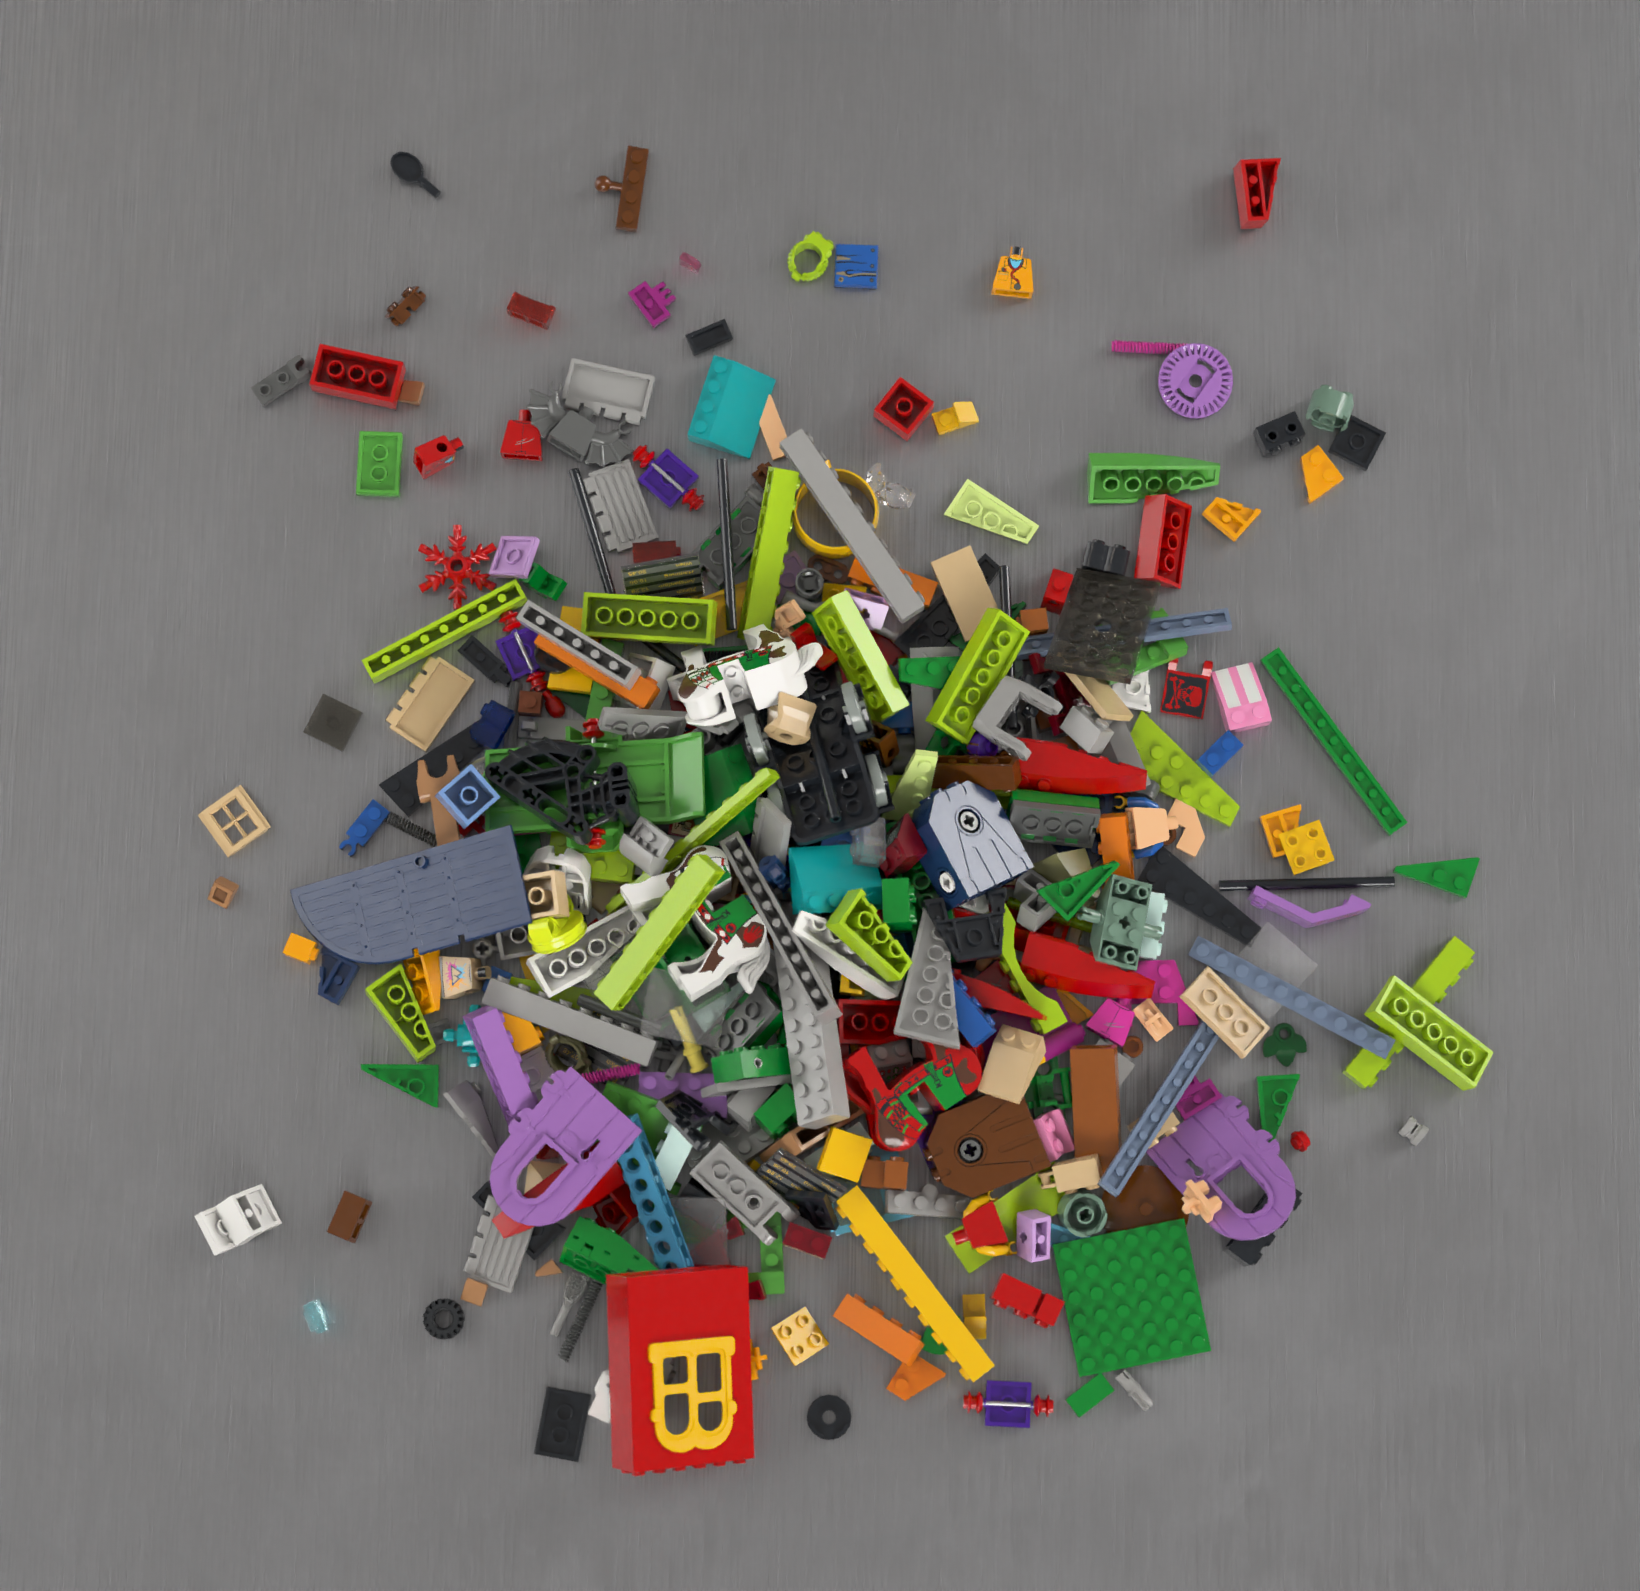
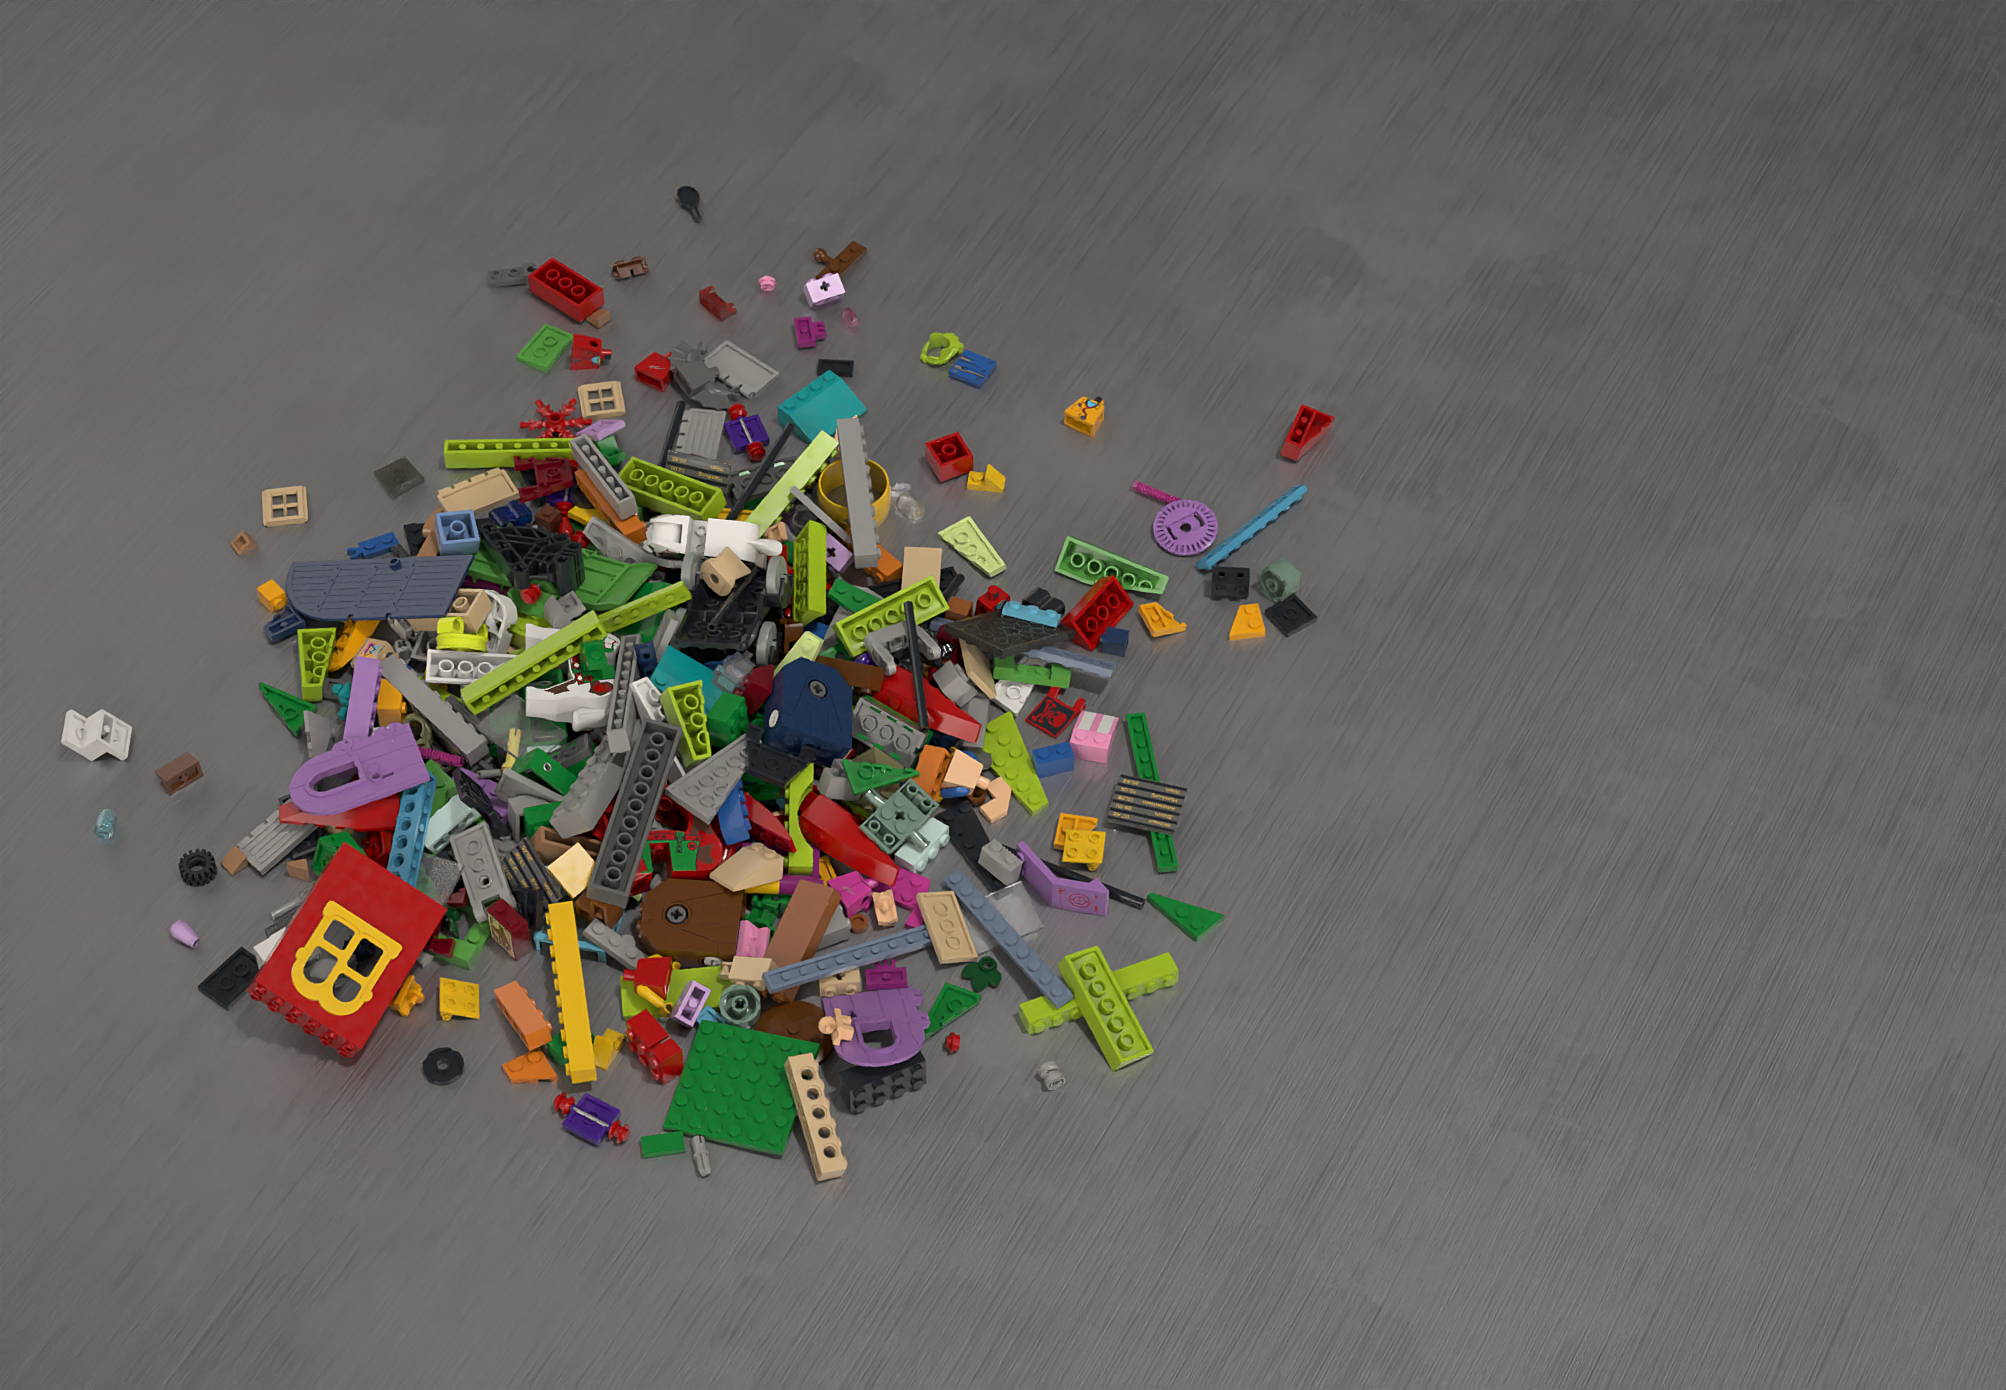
camera: 30 degrees right, 30 degrees down
none -> lavender cone [170,920,201,948]
none -> dark green plate [444,904,460,940]
none -> dark red wing [513,456,574,504]
none -> tan piece [577,381,626,420]
none -> green brick [579,639,608,671]
none -> dark grey brick [586,717,683,908]
none -> bright pink plate [758,276,776,291]
none -> tan brick [784,1053,847,1181]
none -> light grey hinge [789,485,852,544]
none -> brick [803,273,845,308]
none -> black piece [903,601,929,733]
none -> light grey brick [978,840,1023,886]
none -> medium azure plate [1002,601,1062,627]
none -> dark blue brick [1100,626,1129,657]
none -> piece [1106,774,1188,836]
none -> dark azure plate [1195,484,1308,570]

